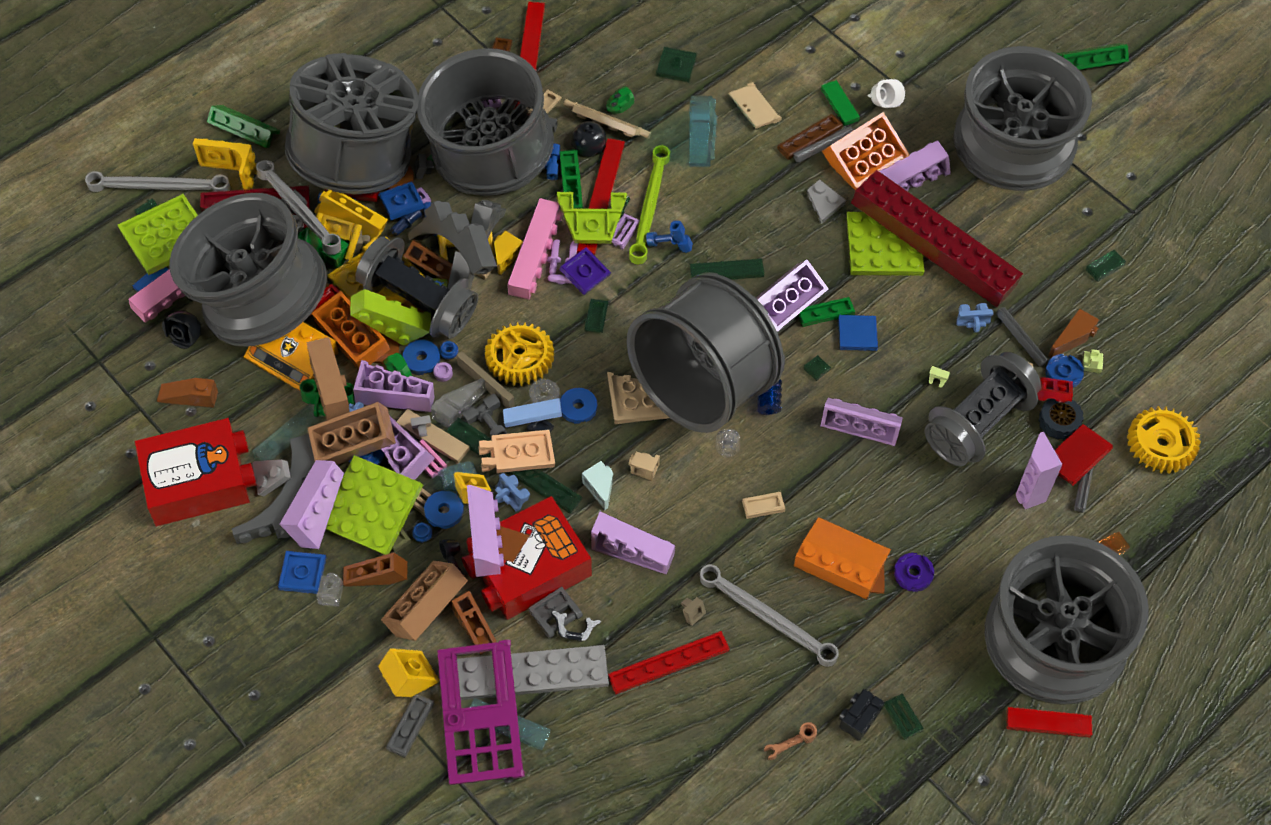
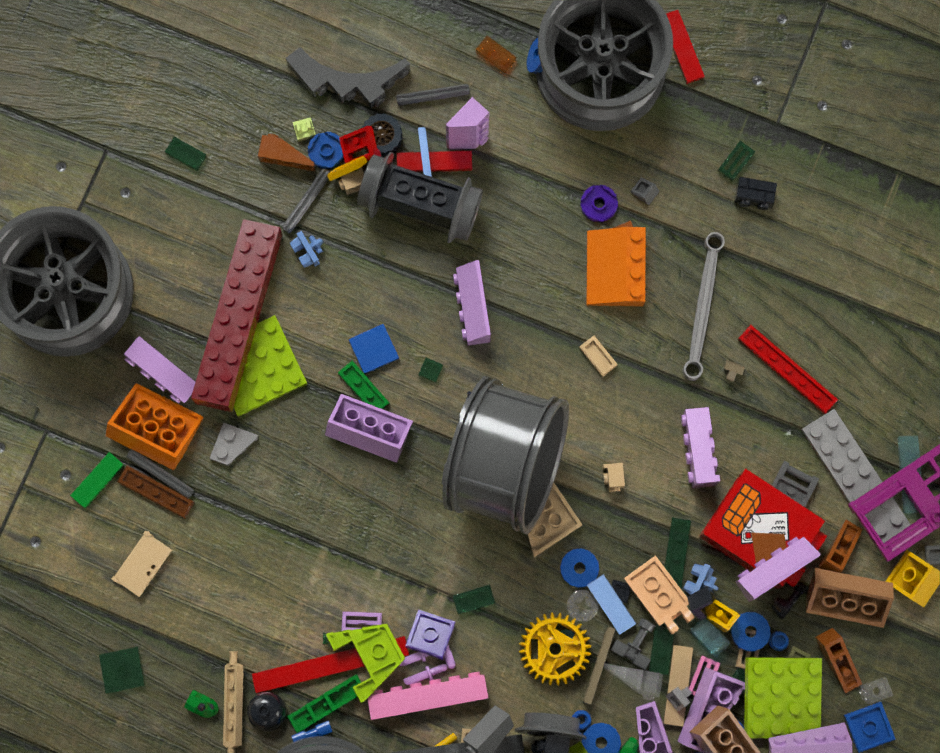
camera: 115 degrees left, 20 degrees up
lavender tile [433,362,453,382] -> none
yellow slope [494,230,523,275] -> none
helmet [551,611,601,642] -> none
light aqua slope [582,461,613,510] -> none
lime piece [629,145,670,264] -> none
blue bar [646,221,693,253] -> none
clear light blue brick [689,95,717,167] -> none
clear green tile [690,258,765,280] -> none
nougat brick [764,722,817,760] -> none
white piece [868,79,905,108] -> none
yellowish green tile [929,366,950,388] -> none
red tile [1054,424,1113,486] -> none
yellow gear [1127,406,1201,474] -> none
none -> dark grey arch [285,47,410,109]
none -> yellow tile [327,156,367,181]
none -> red tile [397,151,472,172]
none -> light blue tile [418,127,432,177]
none -> dark grey slope [630,177,659,205]
none -> black panel [687,586,717,621]

